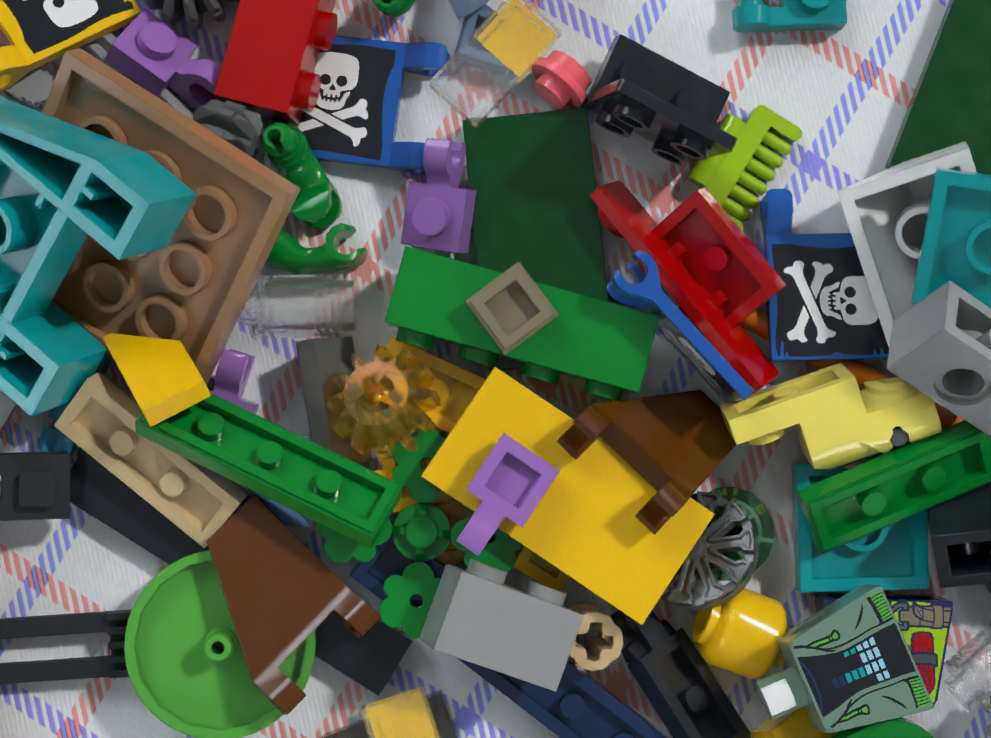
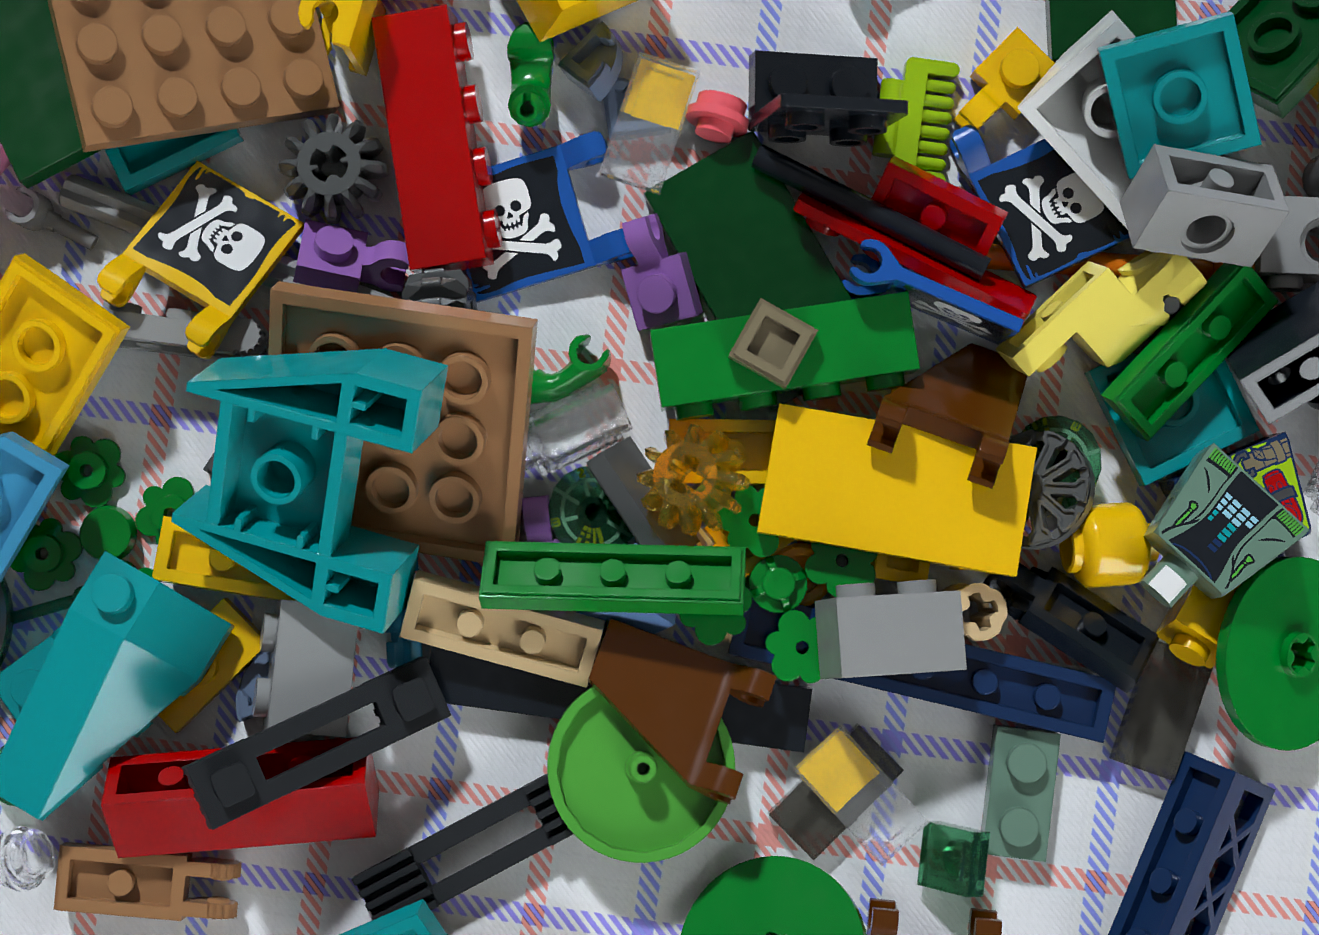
camera: 30 degrees left, 0 degrees up
yellow tile [102,333,211,427] -> none
green piece [261,122,342,229] -> none
medium lavender plate [456,433,560,556] -> none
none -> clear green piece [548,466,633,544]
none -> black bar [751,144,991,282]
none -> yellow plate [953,27,1055,130]

